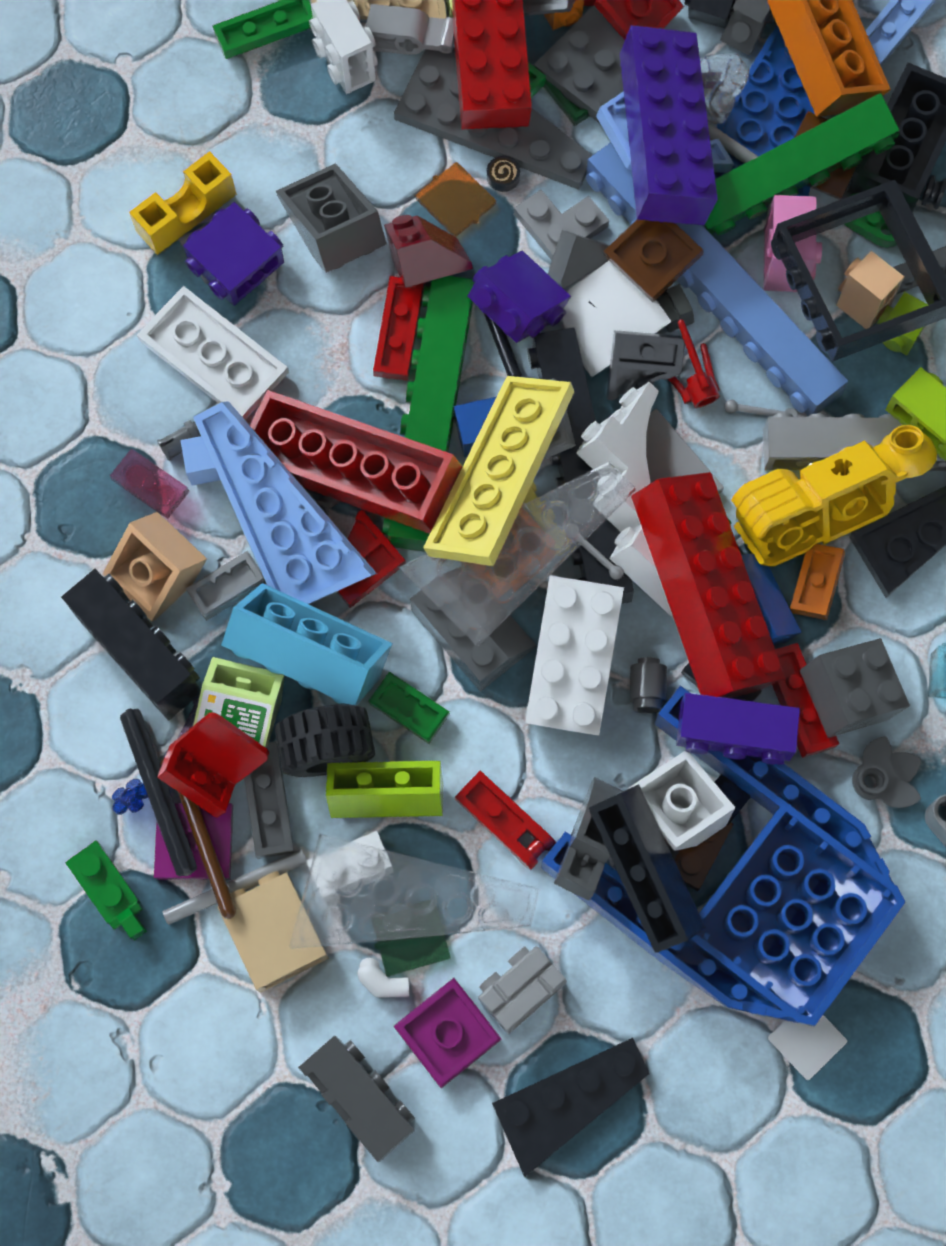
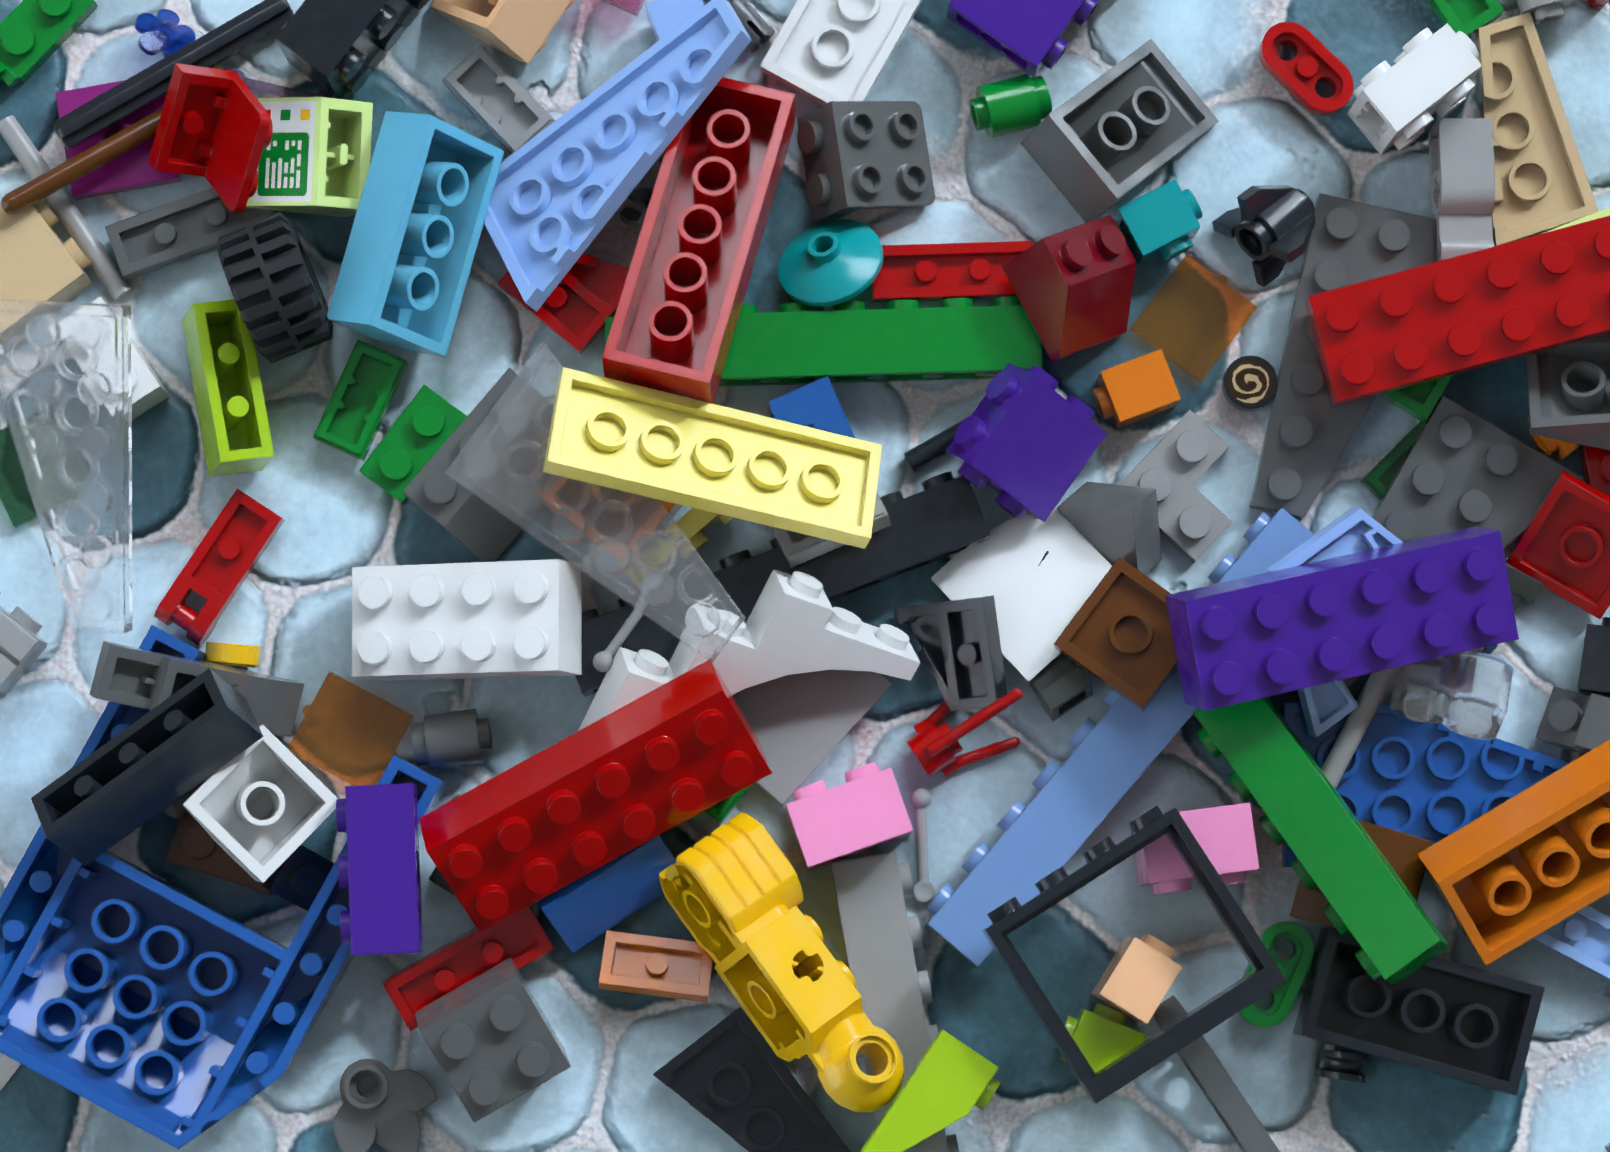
camera: 75 degrees right, 10 degrees up
none -> yellow tile [205,642,261,668]
none -> clear orange piece [287,671,414,786]
none -> green plate [359,385,467,505]
none -> teal dish [778,219,884,307]
none -> bright pink brick [786,762,913,871]
none -> dark grey bracket [797,101,935,223]
none -> green brick [969,74,1052,139]
none -> orange brick [1092,349,1181,429]
none -> teal brick [1114,179,1203,266]
none -> black brick [1212,185,1316,287]
none -> red plate [1259,22,1354,116]

